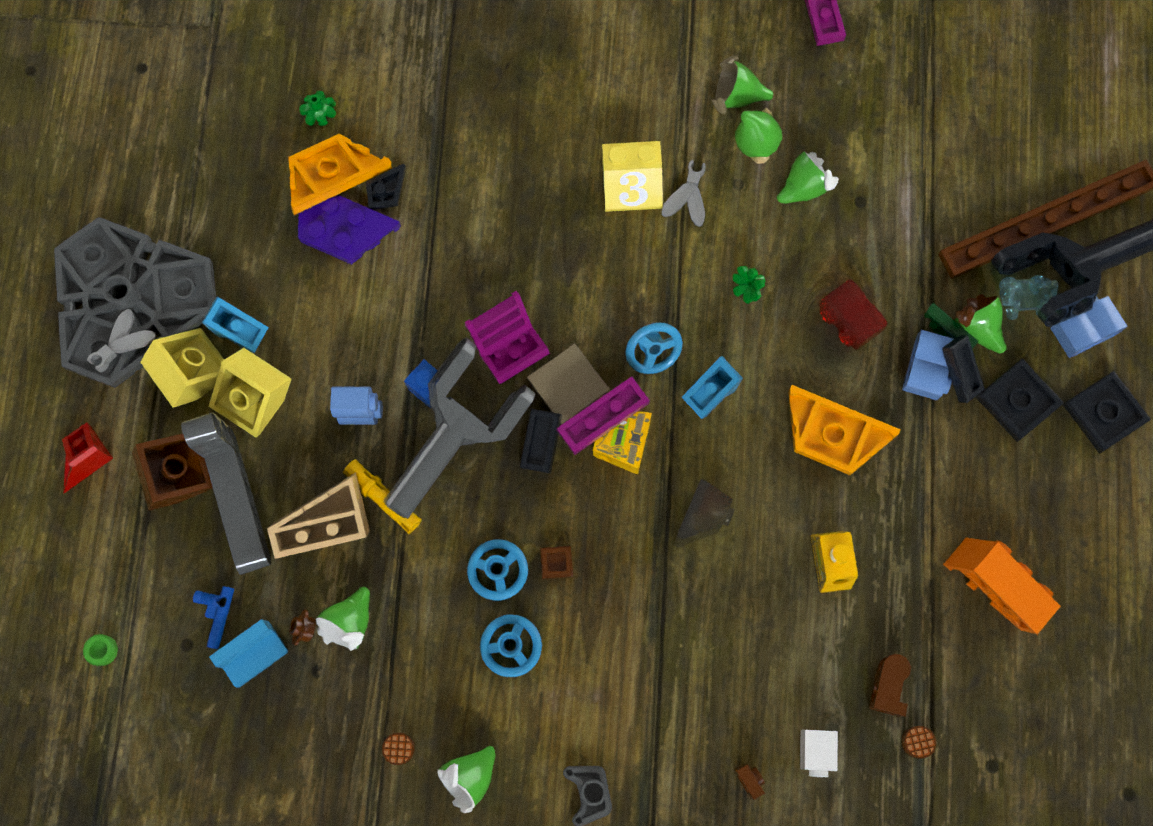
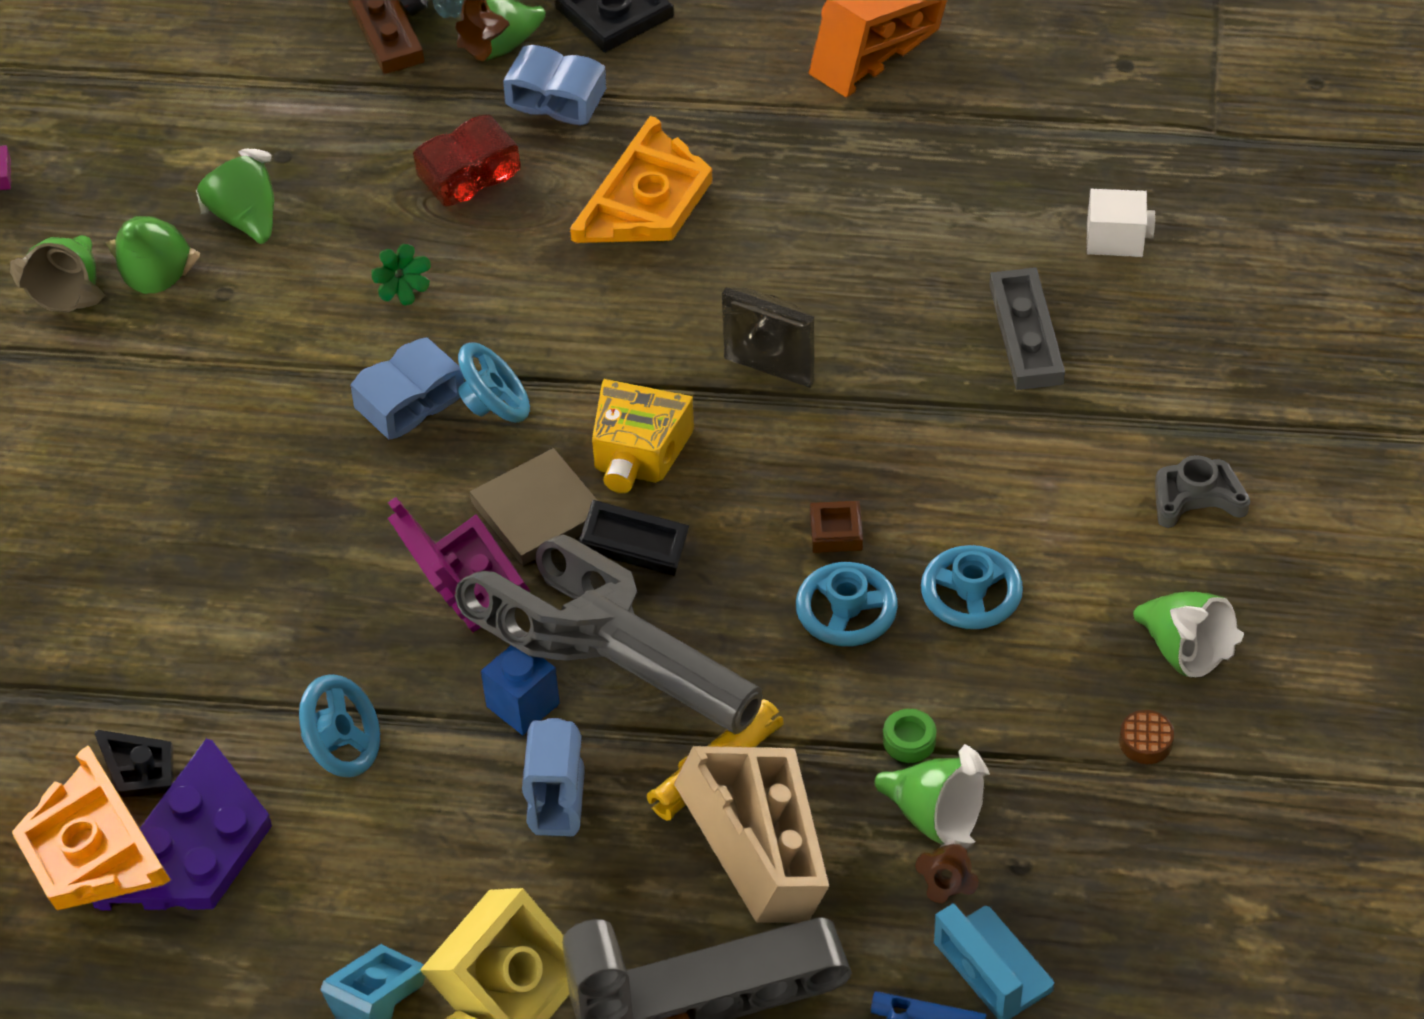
camera: 90 degrees left, 25 degrees down
magenta plate [557,376,650,455] -> none
light yellow slope [602,141,663,212] -> none
light grey piece [662,160,706,227] -> none
dark azure slope [682,356,743,419] -> none
reddish brown plate [734,764,765,800] -> none
yellow torso [811,531,858,593] -> none
reddish brown leg [868,654,911,717] -> none
tile [902,726,936,759] -> none
dark green tile [924,303,978,349] -> none
black tile [942,335,984,403] -> none
none -> dark azure piece [299,674,380,777]
none -> medium blue brick [350,338,464,439]
none -> bright green tile [883,709,936,763]
none -> dark grey plate [989,267,1065,390]

